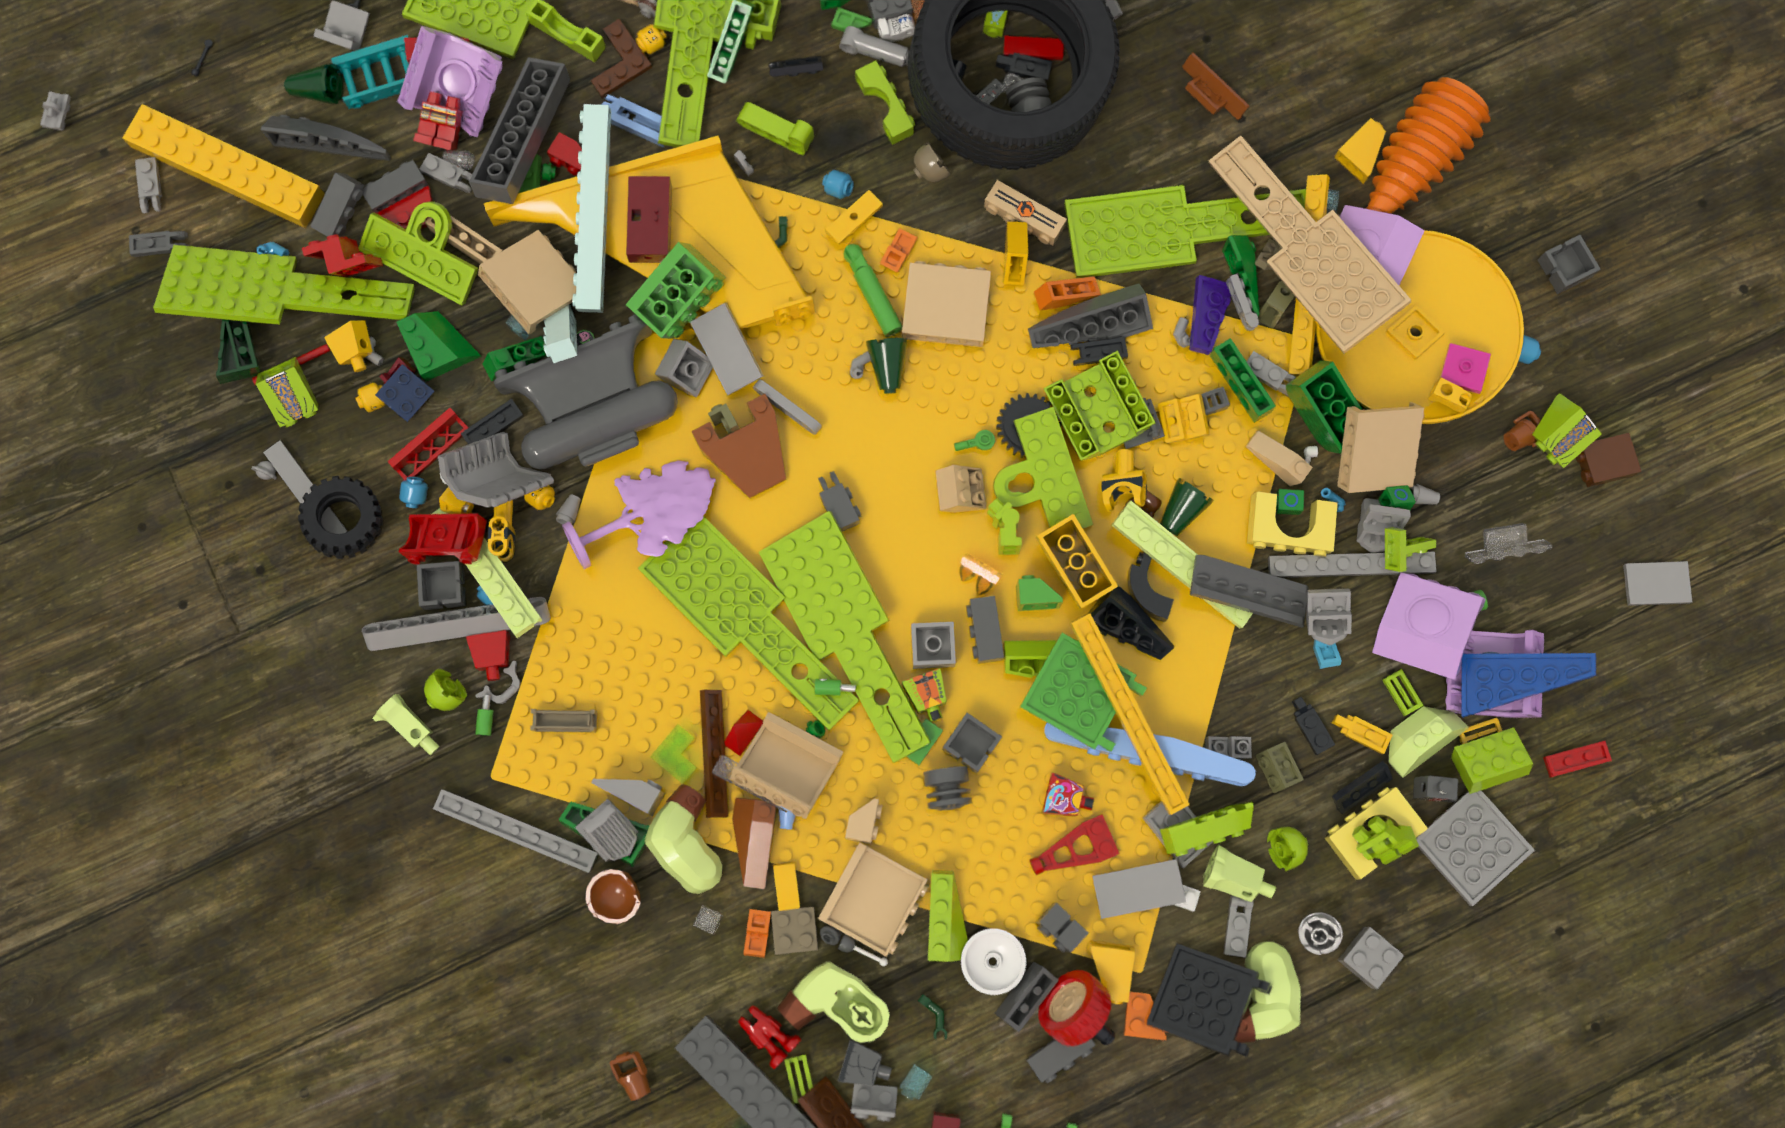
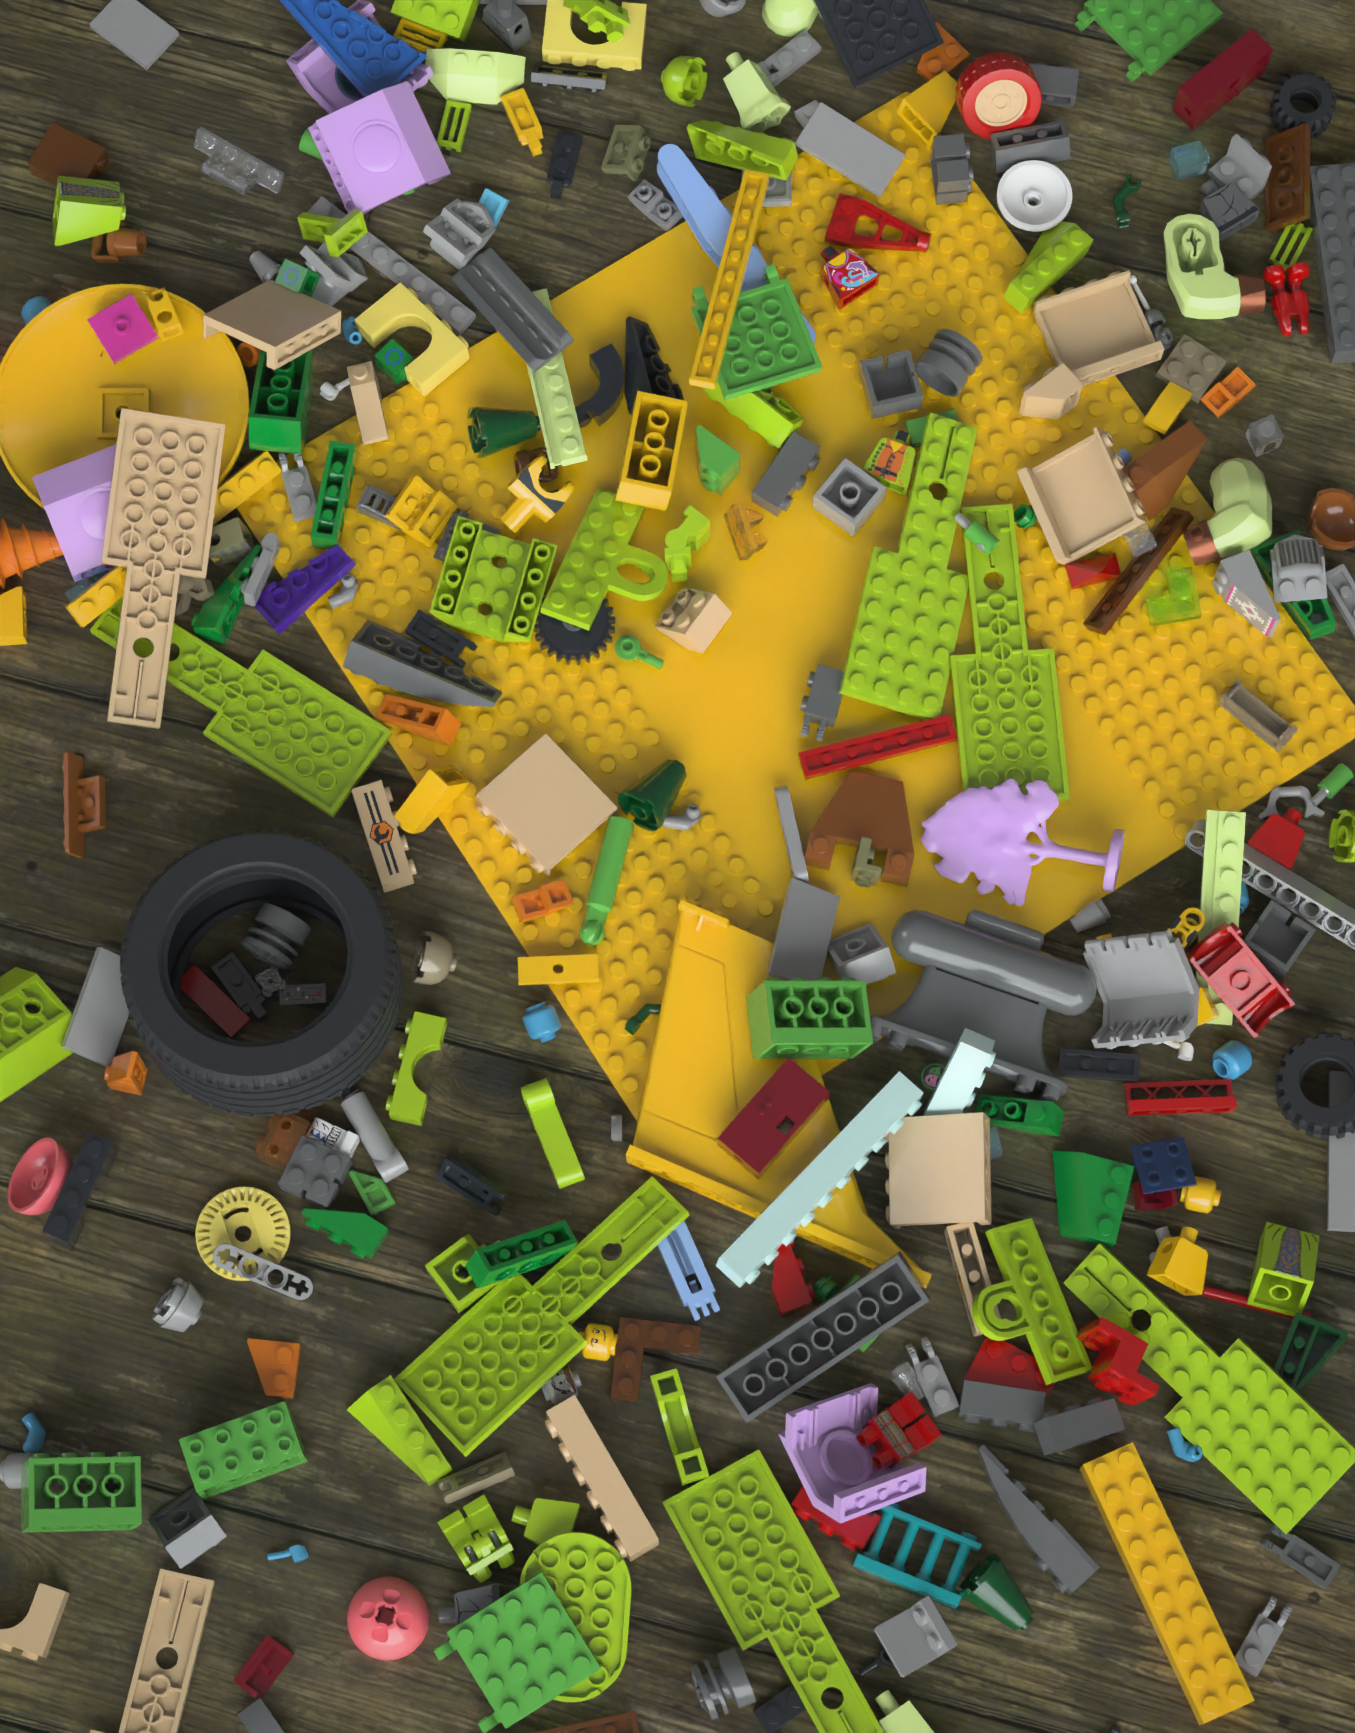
camera: 140 degrees left, 5 degrees down
none -> red plate [798,714,957,780]

